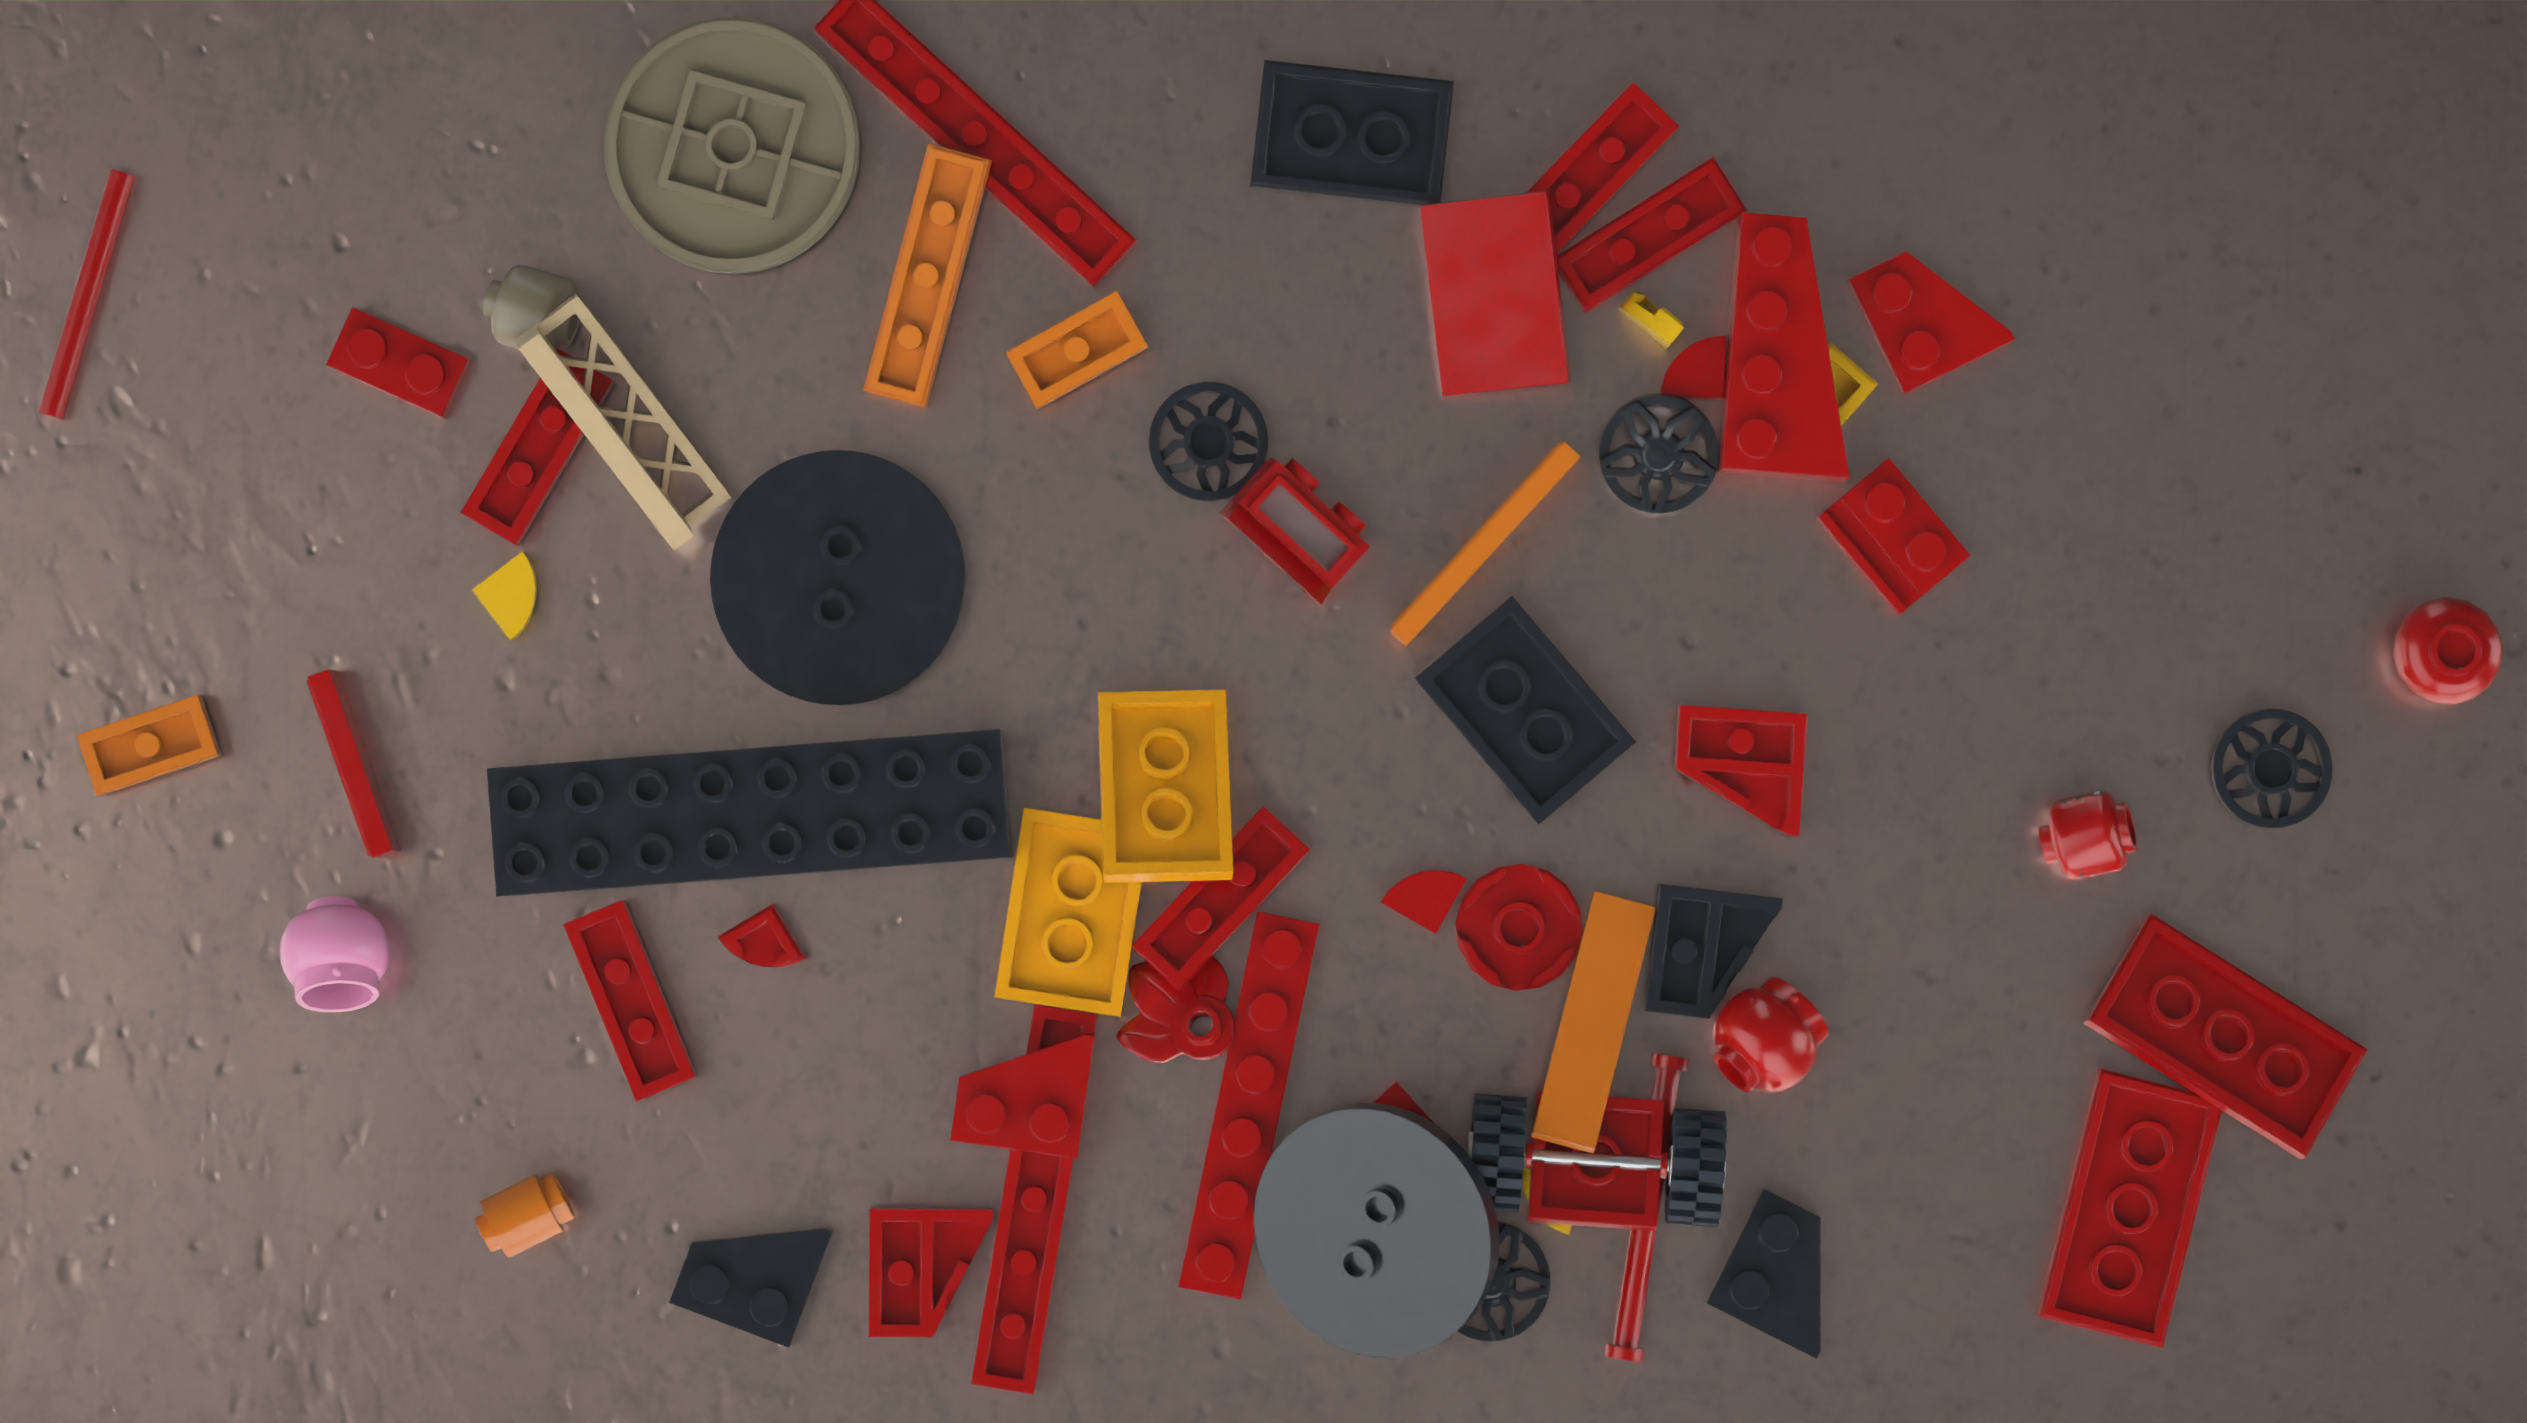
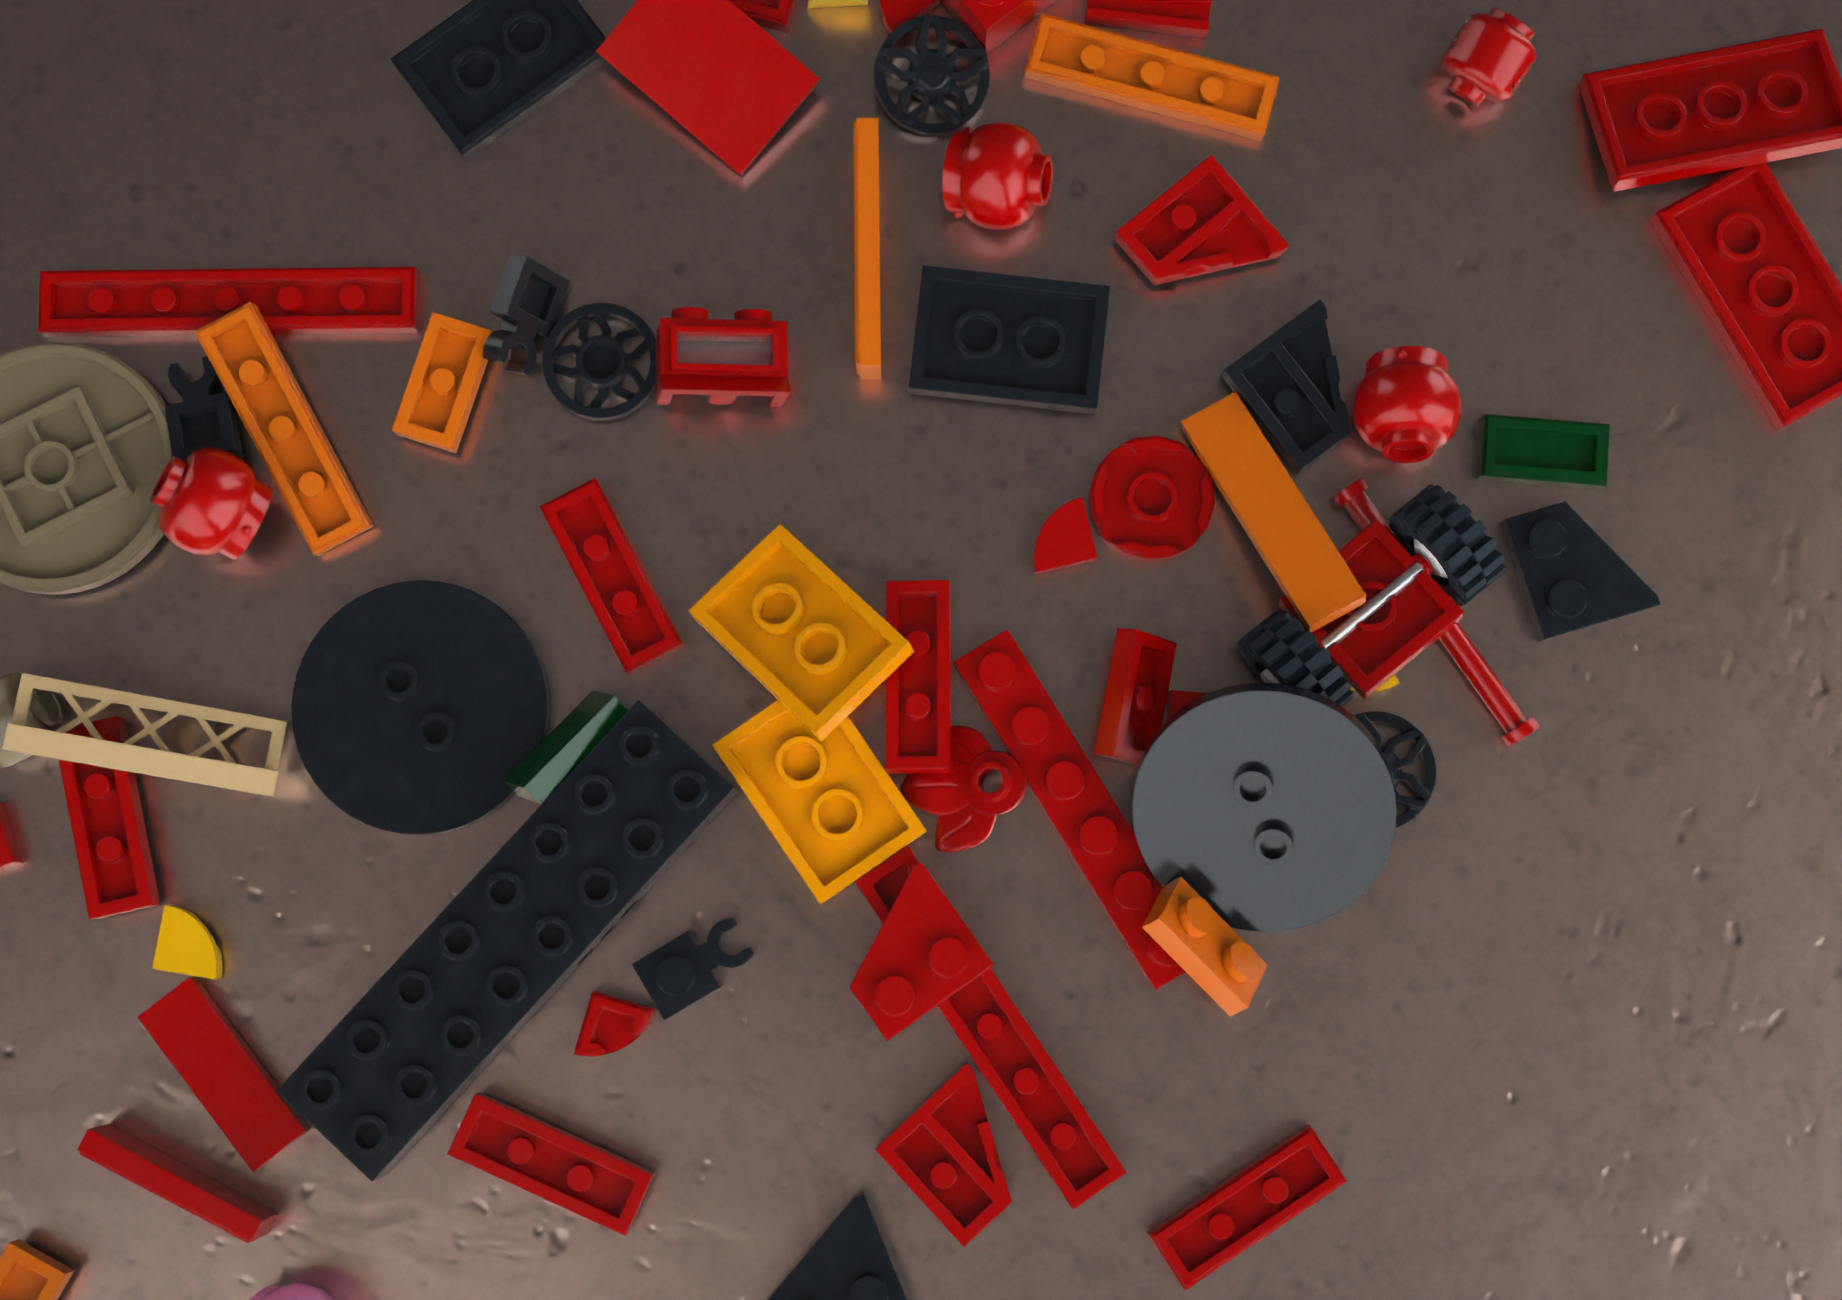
camera: 50 degrees left, 5 degrees down
none -> red tile [137,976,311,1172]
none -> red piece [150,447,273,560]
none -> black plate [165,356,243,461]
none -> black plate [483,254,570,375]
none -> dark green tile [503,691,628,803]
none -> red tile [539,477,684,675]
none -> black plate [632,918,755,1020]
none -> red piece [942,122,1053,230]
none -> orange tile [1024,13,1280,141]
none -> red plate [1094,628,1177,766]
none -> orange plate [1142,877,1267,1016]
none -> dark green tile [1476,414,1610,490]

